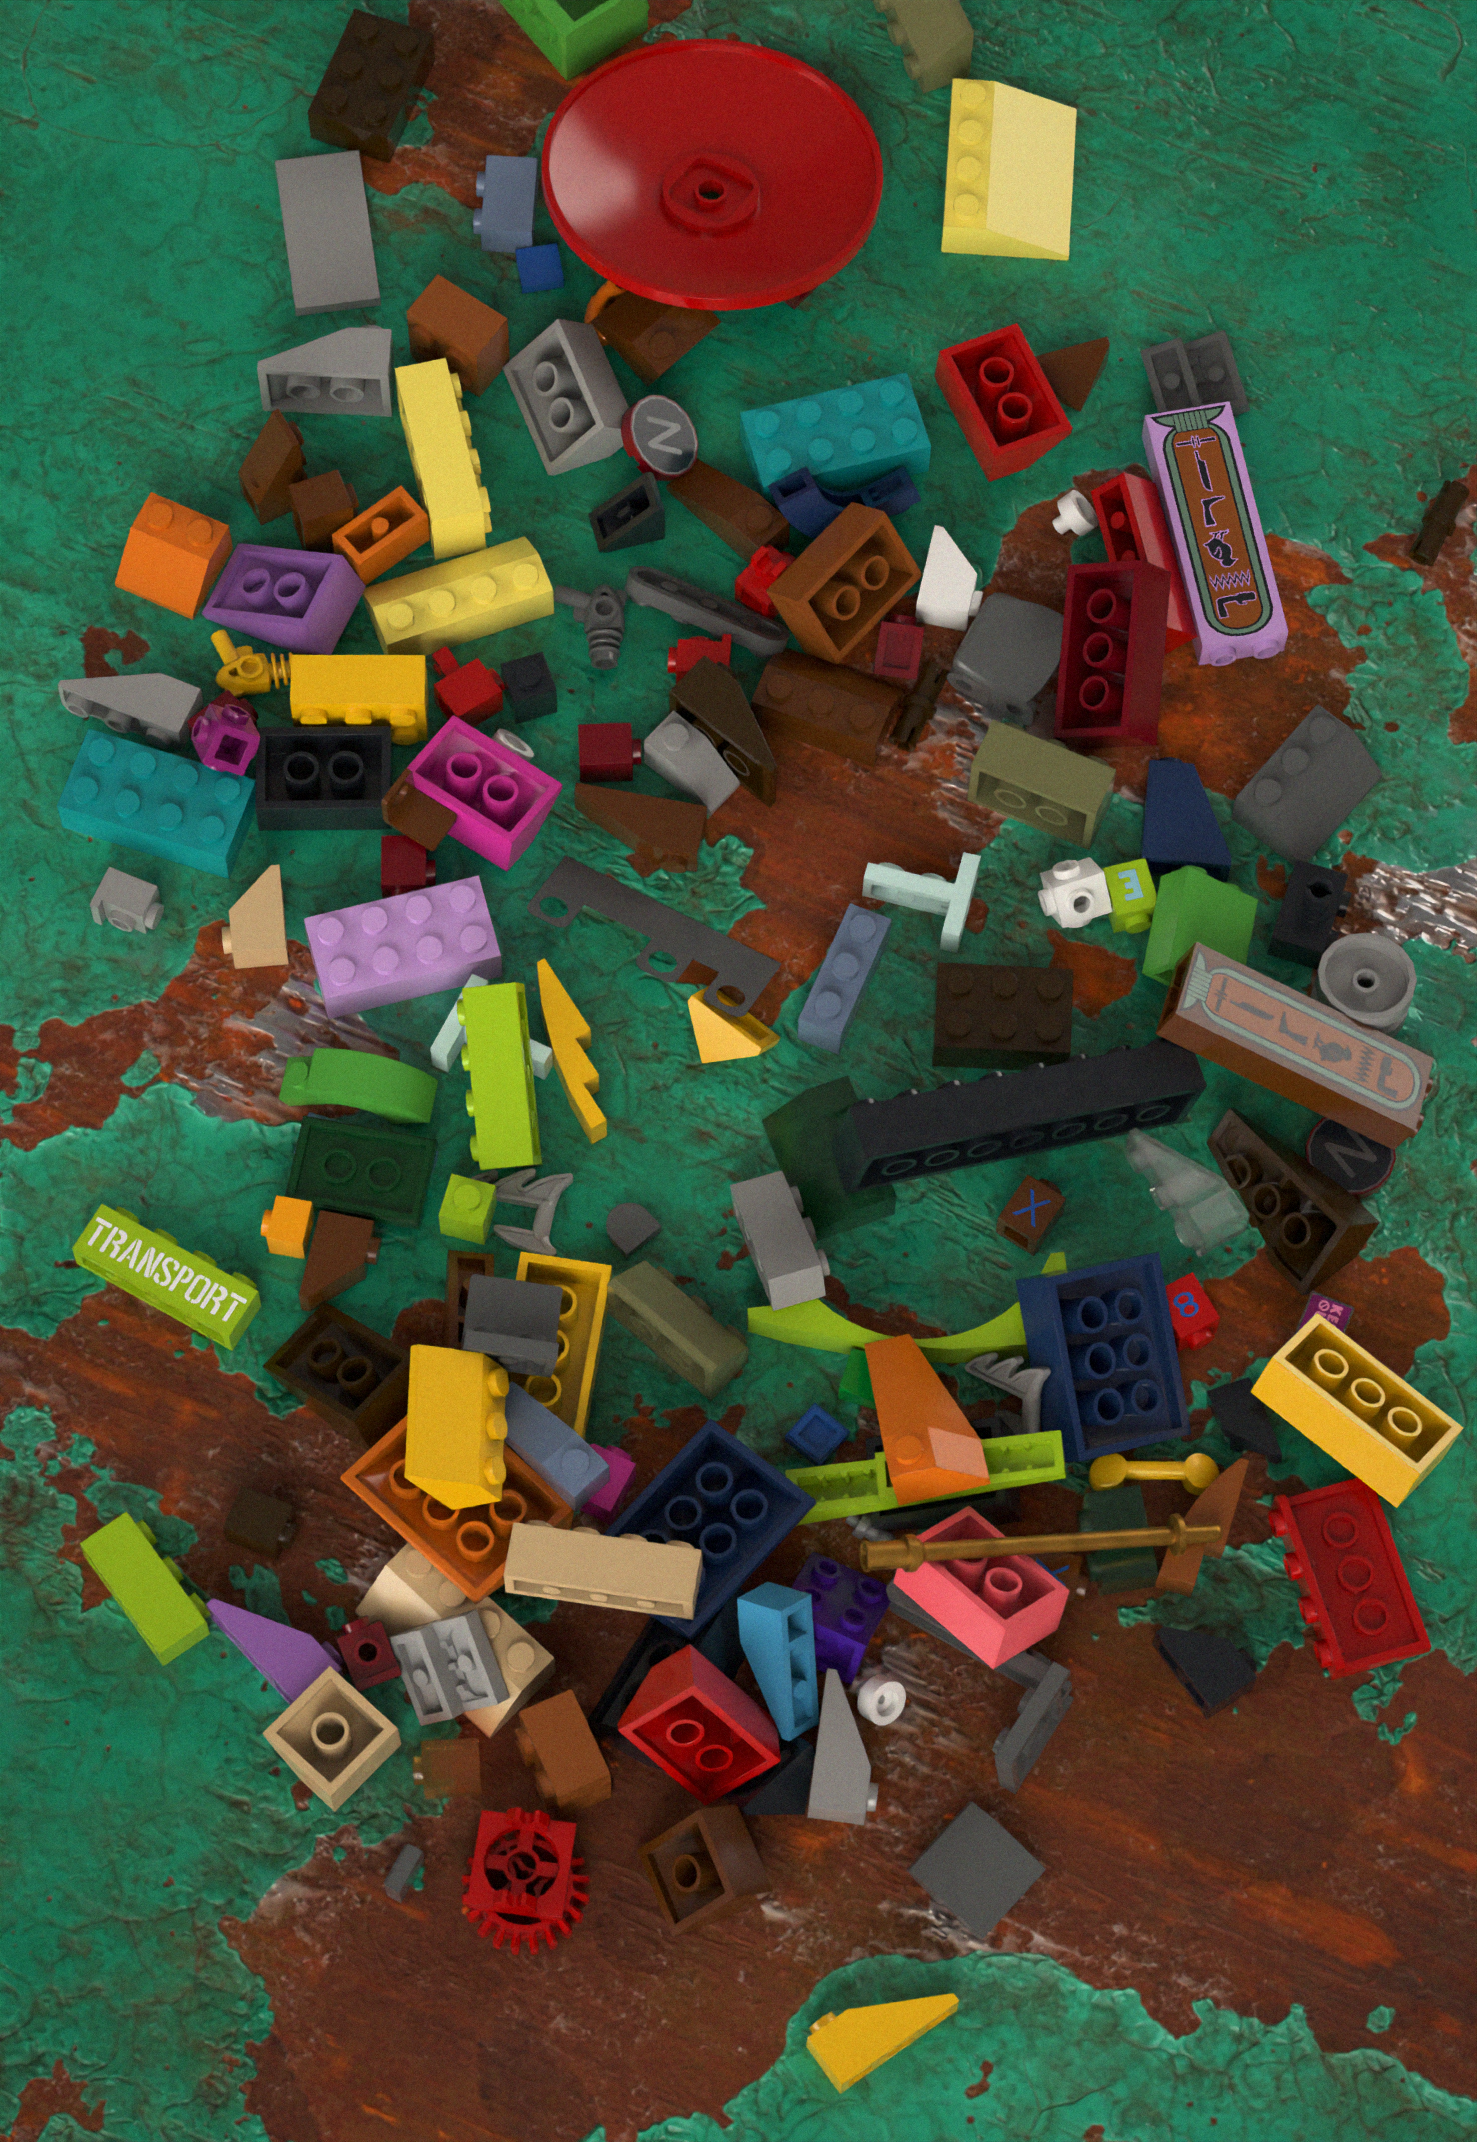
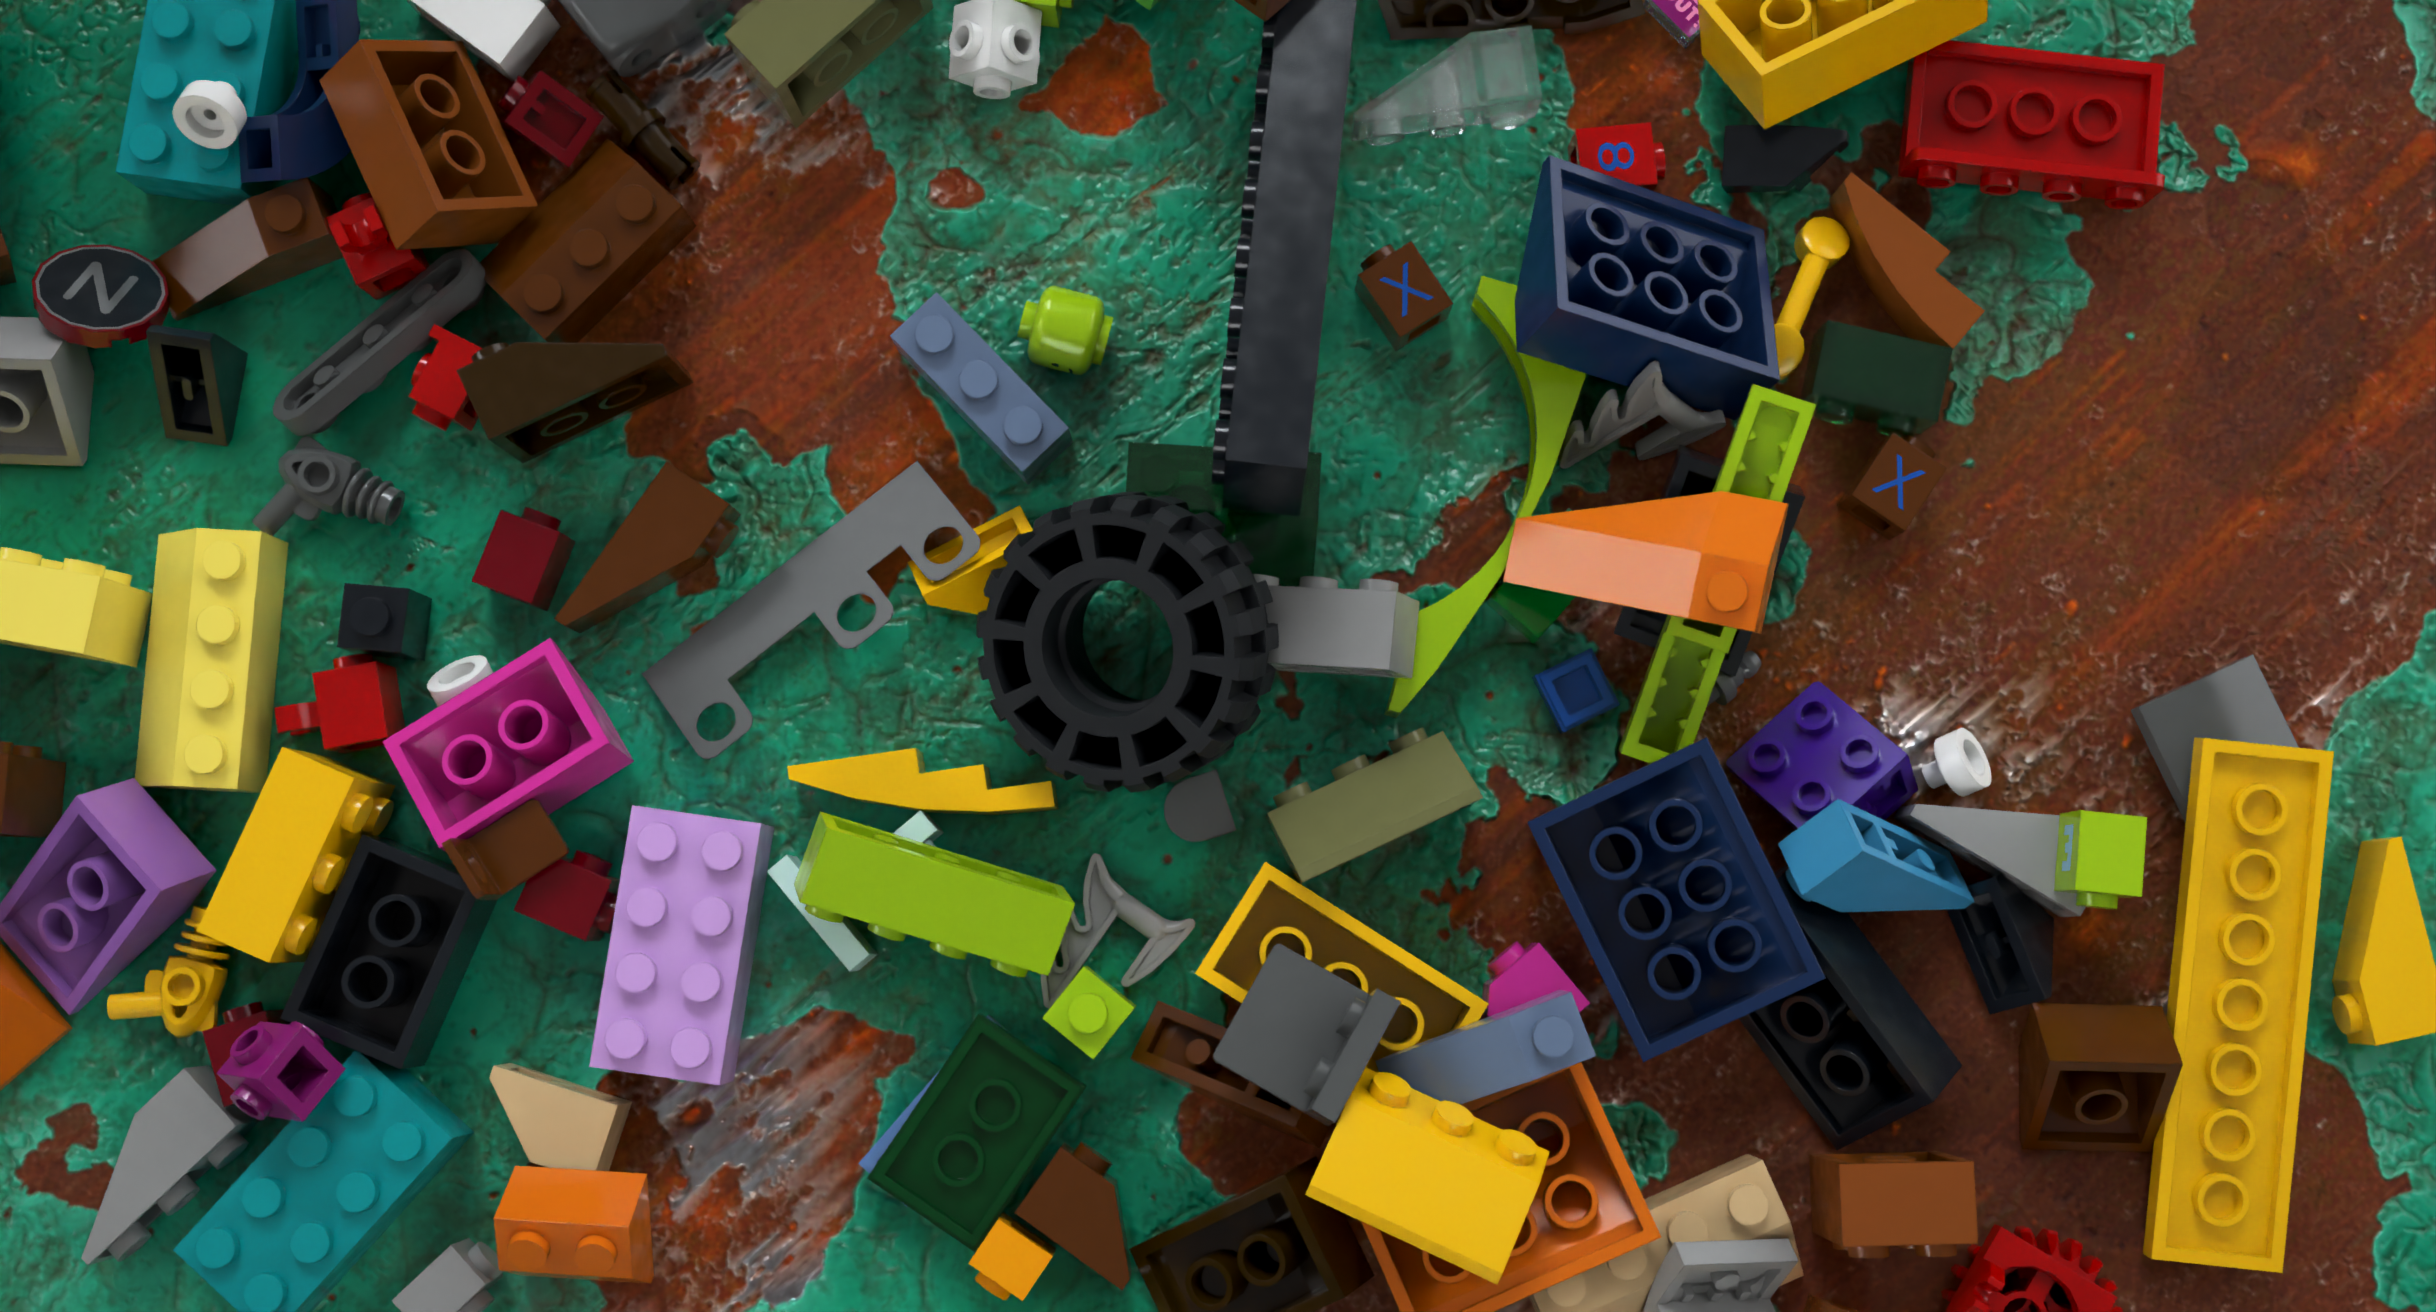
camera: 65 degrees left, 15 degrees up
bright green arch [279,1048,438,1124] -> none
orange brick [332,485,430,586] -> none
tan brick [504,1520,702,1620] -> none
red slope [617,1644,781,1806] -> none
light grey slope [644,710,740,816] -> none
pearl gold bar [859,1514,1223,1573] -> none
light aqua bracket [862,852,981,953] -> none
dark grey bracket [886,1578,1074,1794] -> none
coral brick [893,1506,1070,1669] -> none
dark brown brick [932,962,1073,1071] -> none
black slope [1152,1627,1257,1720] -> none
none -> white tile [172,80,247,149]
none -> orange slope [493,1166,654,1283]
none -> black tyre [976,491,1279,792]
none -> lime head [1017,286,1113,375]
none -> lime brick [2054,810,2147,909]
none -> yellow plate [2143,737,2334,1273]

